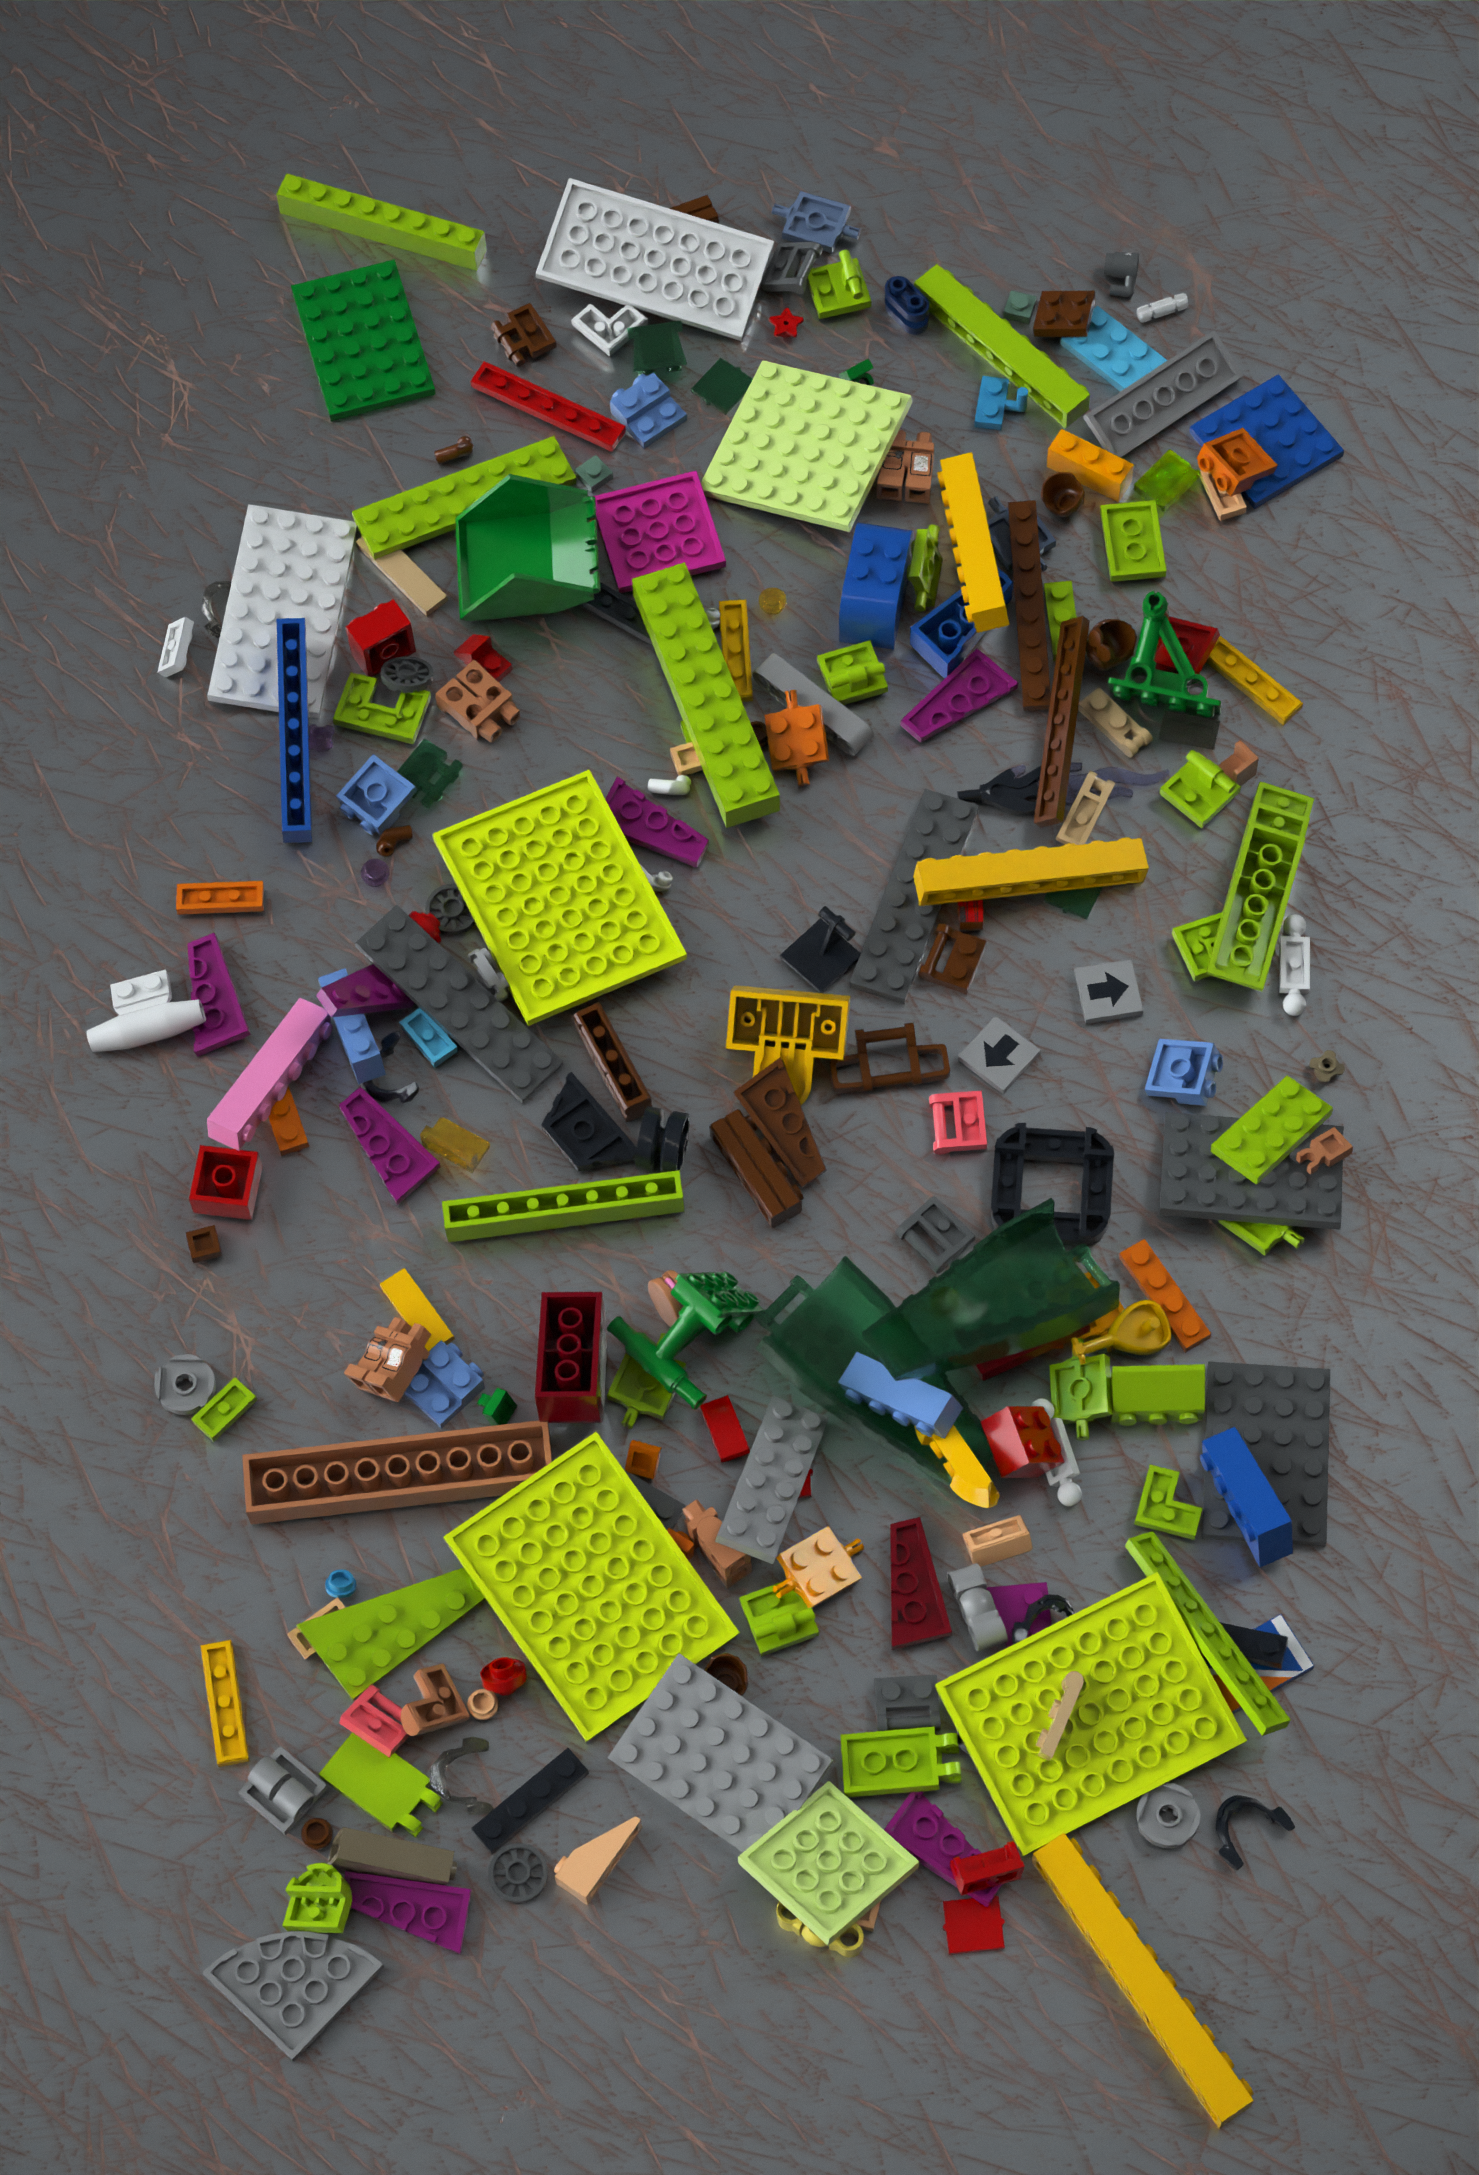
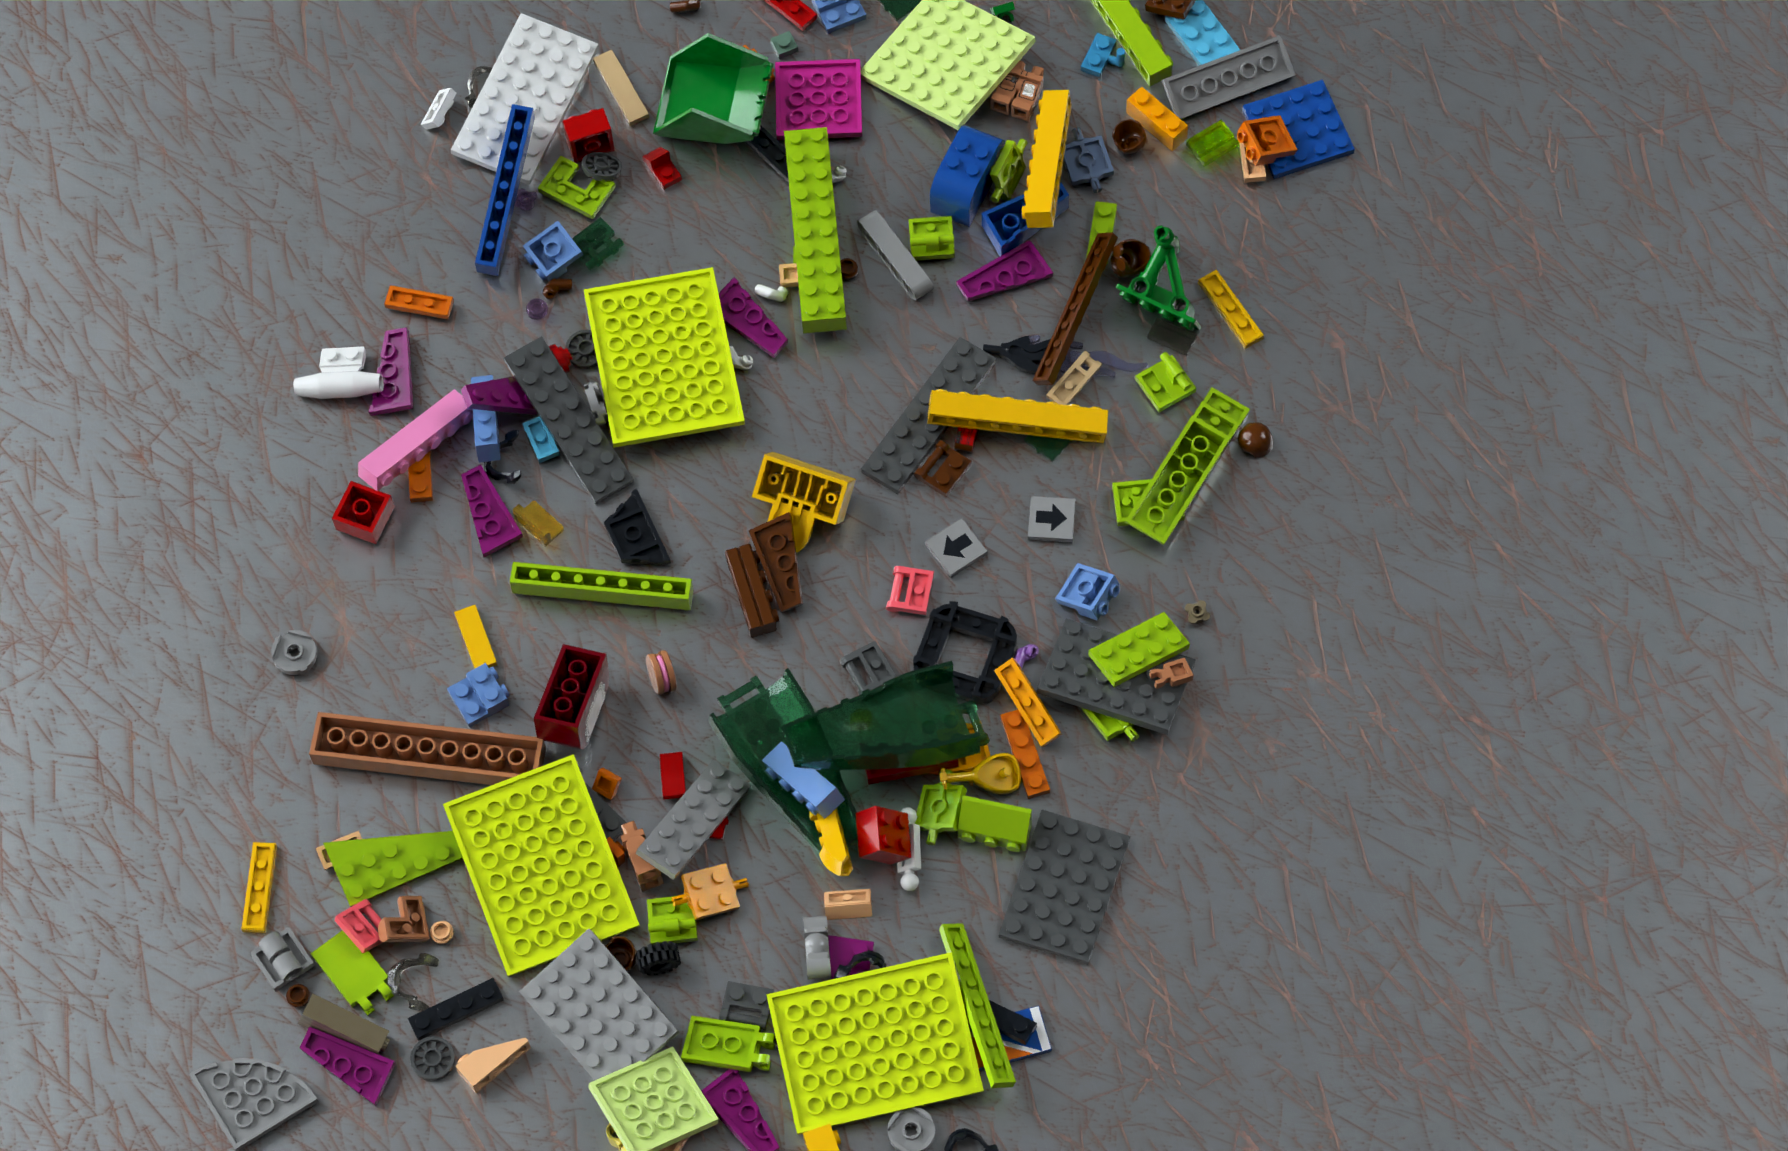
camera: 15 degrees right, 0 degrees up
reddish brown plate [185,1225,222,1263] -> none
lime plate [191,1377,257,1442] -> none
lime slope [282,1863,352,1933] -> none
dark azure plate [325,1570,356,1598] -> none
nougat hips [344,1317,431,1402] -> none
lime plate [352,436,577,560] -> none
nougat hips [435,660,521,743] -> none
green tile [476,1388,518,1426] -> none
red plate [480,1657,527,1696] -> none
reddish brown brick [573,1003,652,1123] -> none
green plate [607,1271,765,1410] -> none
lime plate [607,1333,687,1429] -> none
black wheel [635,1106,690,1173] -> none
yellow tile [719,599,753,702] -> none
clear yellow plate [759,588,786,615] -> none
orange plate [764,690,829,787] -> none
black plate [780,906,861,993] -> none
reddish brown bar [830,1023,950,1093] -> none
dark red wing [890,1517,952,1650] -> none
red hinge [949,1841,1025,1896] -> none
reddish brown plate [1008,500,1051,711] -> none
tan plate [1036,1671,1084,1761] -> none
tan plate [1078,687,1153,758] -> none
lime plate [1100,500,1167,582] -> none
lime plate [1134,1464,1202,1540] -> none
white axle [1137,293,1189,323] -> none
red plate [1154,616,1220,674] -> none
blue wedge [1200,1427,1293,1568] -> none
nougat panel [1218,740,1259,786] -> none
white plate [1279,914,1310,1016] -> none
none -> black tyre [636,941,681,975]
none -> light orange plate [994,658,1062,747]
none -> medium lavender arm [1014,644,1039,669]
none -> reddish brown hair [1238,422,1274,458]

